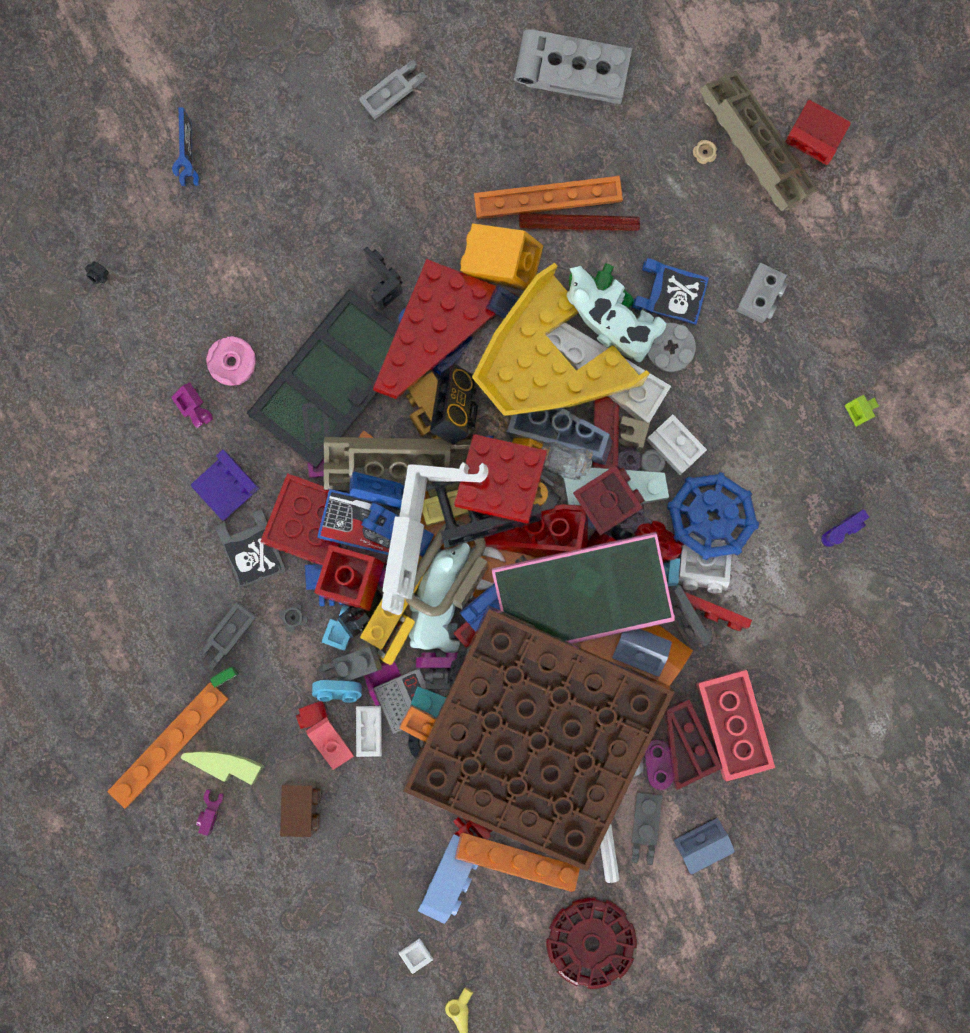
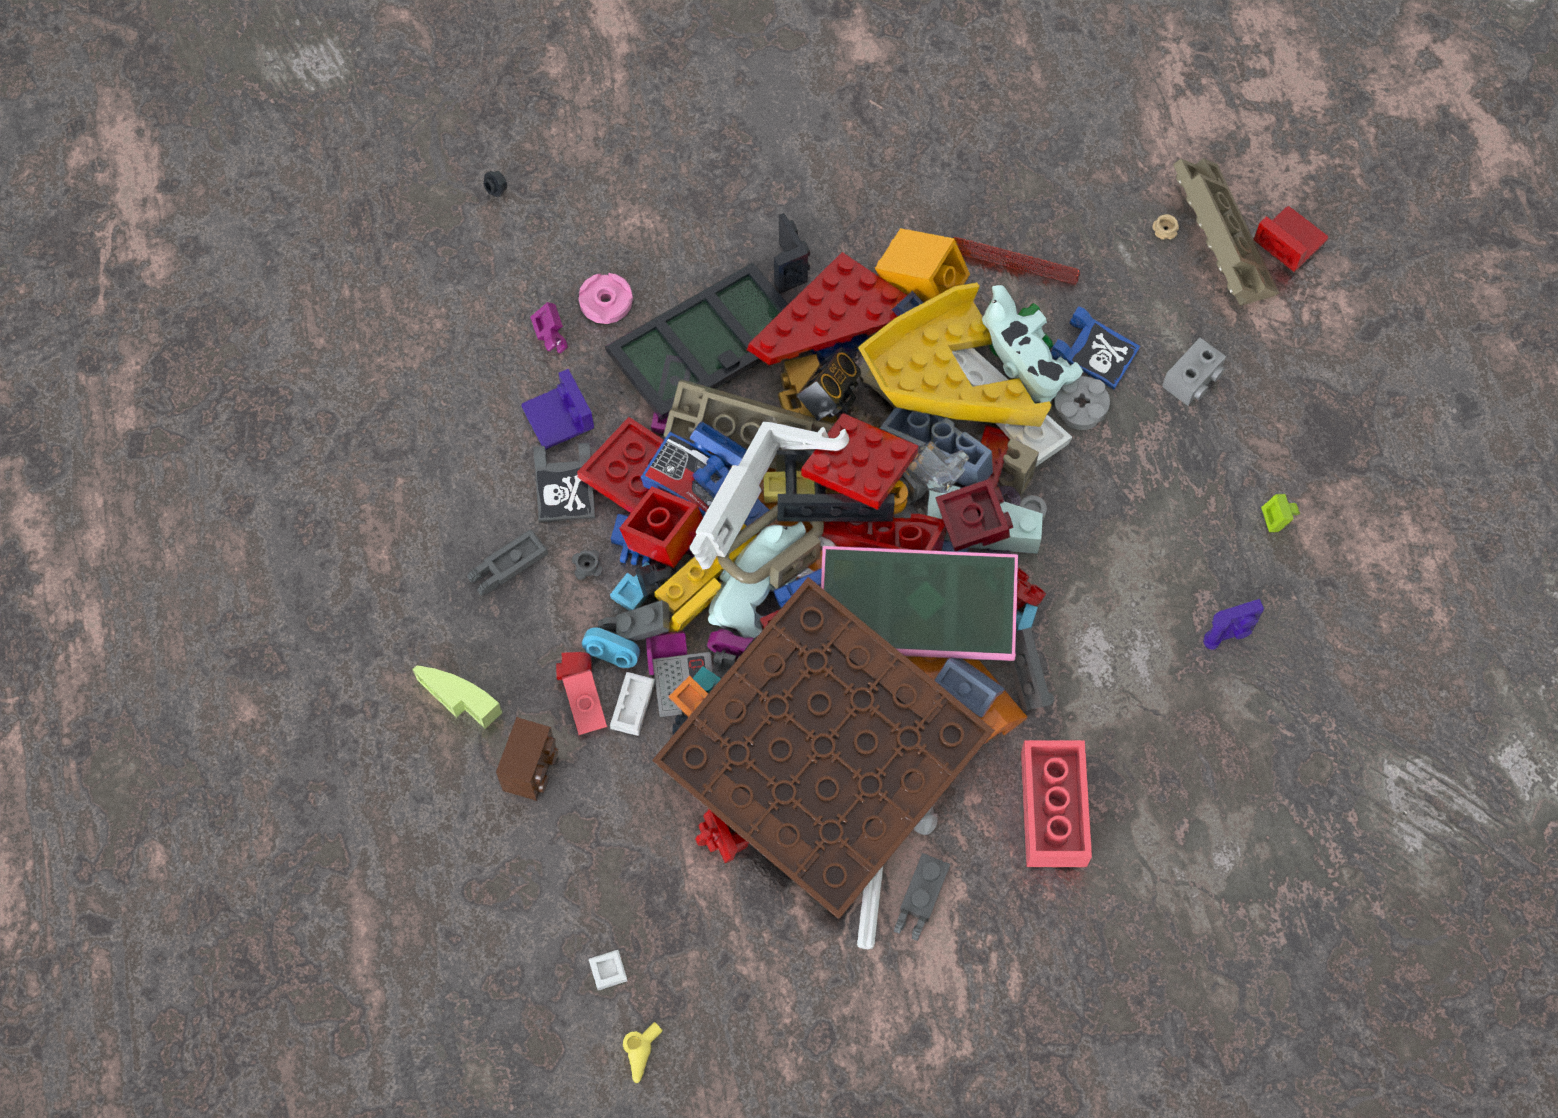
camera: 10 degrees right, 20 degrees down
orange plate [107,682,229,809] -> none
blue flag [172,107,200,186] -> none
magenta plate [197,789,224,836] -> none
green tile [210,667,239,688] -> none
light grey hinge [359,60,427,120] -> none
light blue wedge [418,834,478,924] -> none
orange plate [455,833,580,892] -> none
orange plate [474,176,623,219] -> none
light grey hinge [514,30,632,104] -> none
dark red plate [546,897,637,989] -> none
magenta plate [644,739,673,790] -> none
white plate [646,415,707,475] -> none
dark red wedge [665,699,722,790] -> none
blue plate [667,472,759,560] -> none
sand blue panel [673,818,735,874] -> none
white plate [678,533,732,594] -> none
red tile [684,592,752,632] -> none

